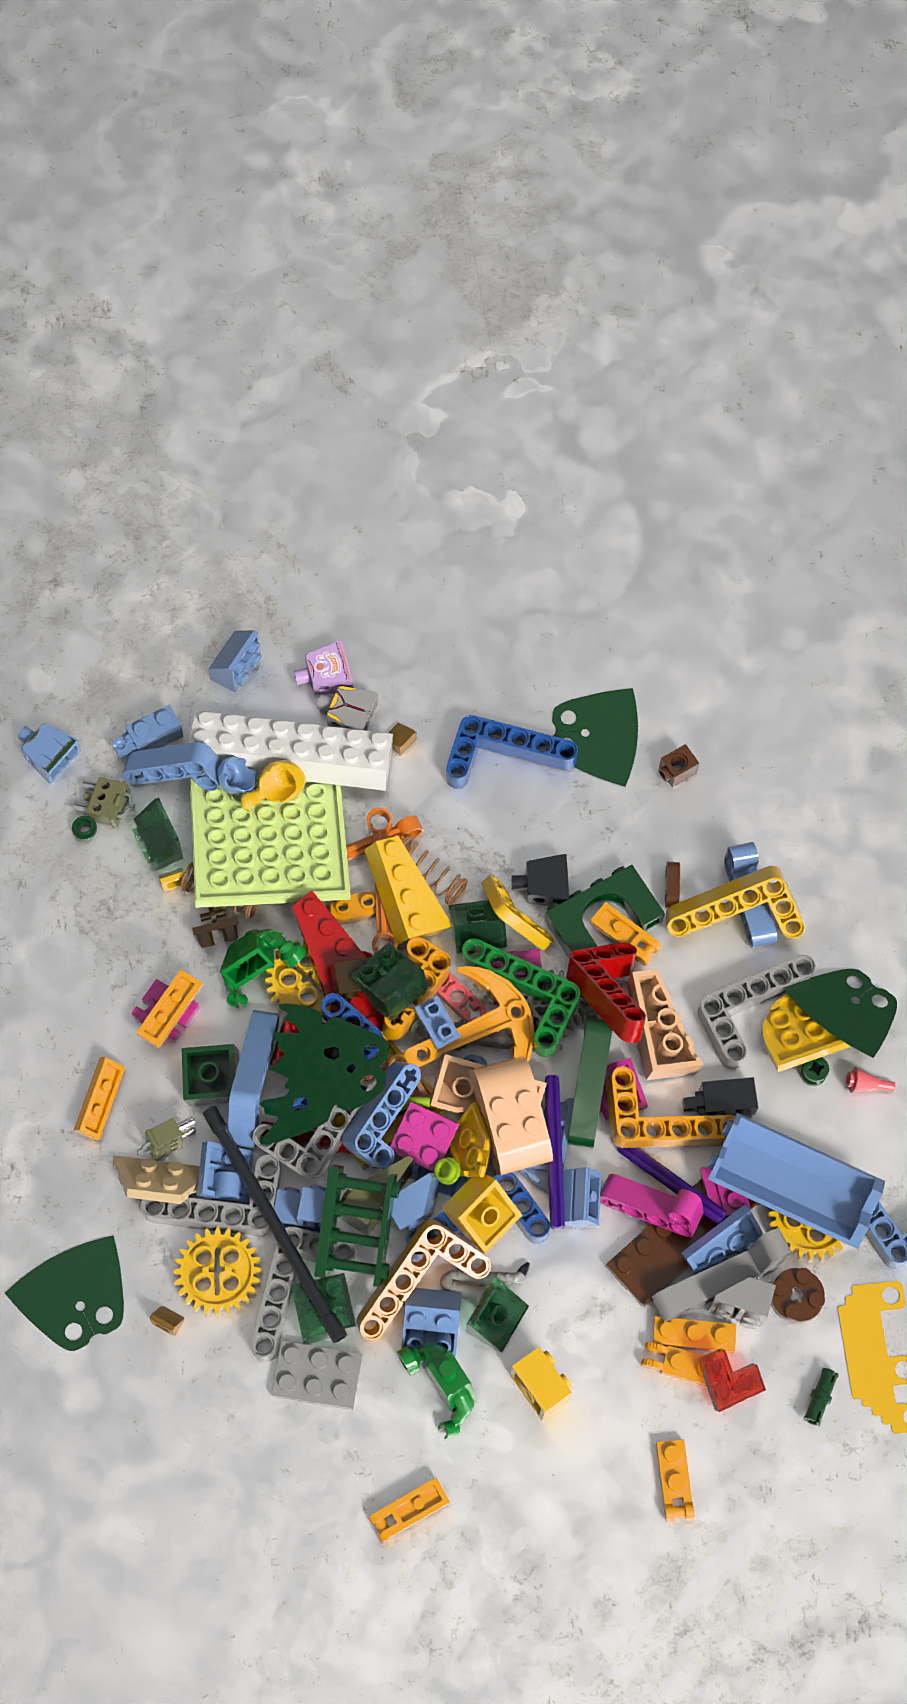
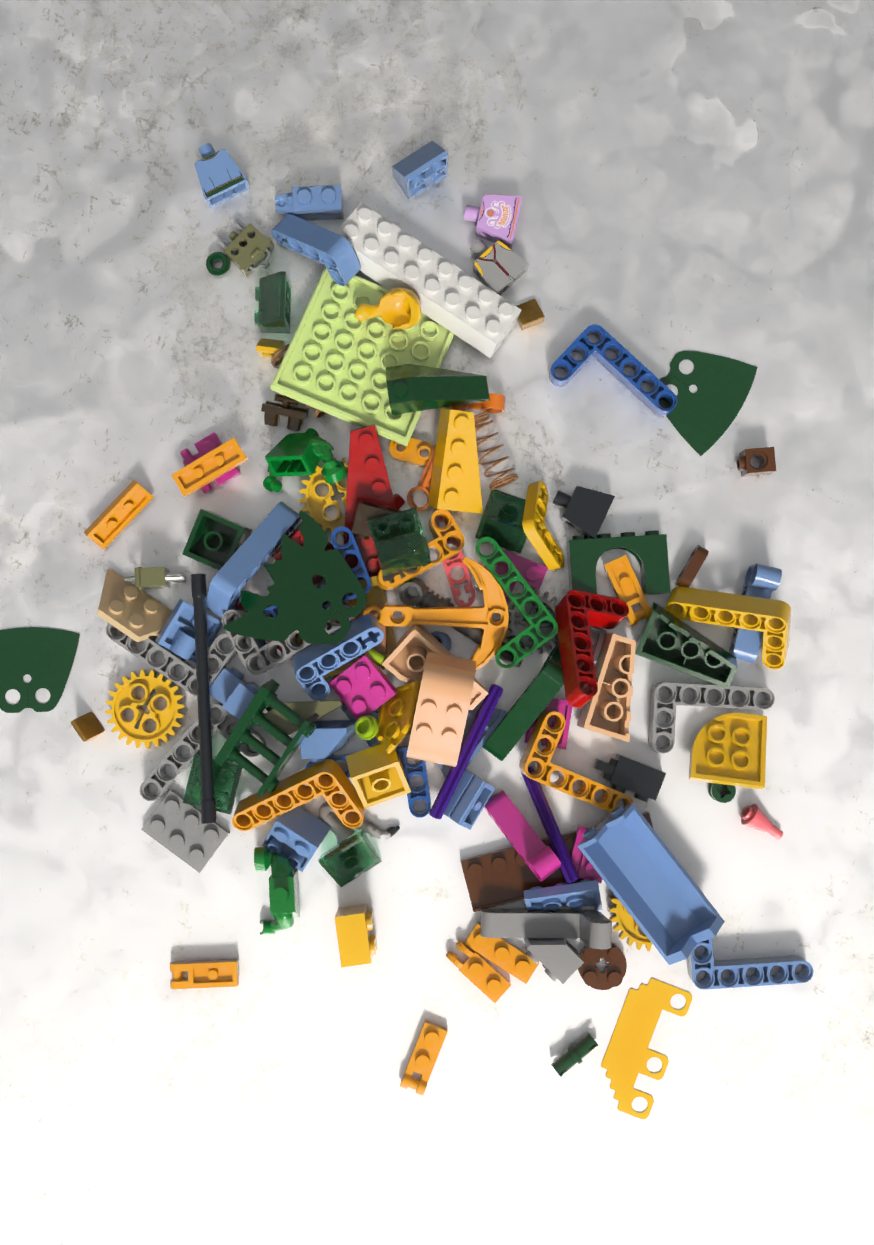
camera: 30 degrees right, 20 degrees up
medium blue hair [217,756,256,795] -> none
medium blue hips [414,995,461,1050] -> none
clear red plate [697,1348,766,1412] -> none
dark green piece [784,969,897,1058] -> none
none -> dark green wedge [386,364,490,415]
none -> dark green wedge [635,602,738,689]

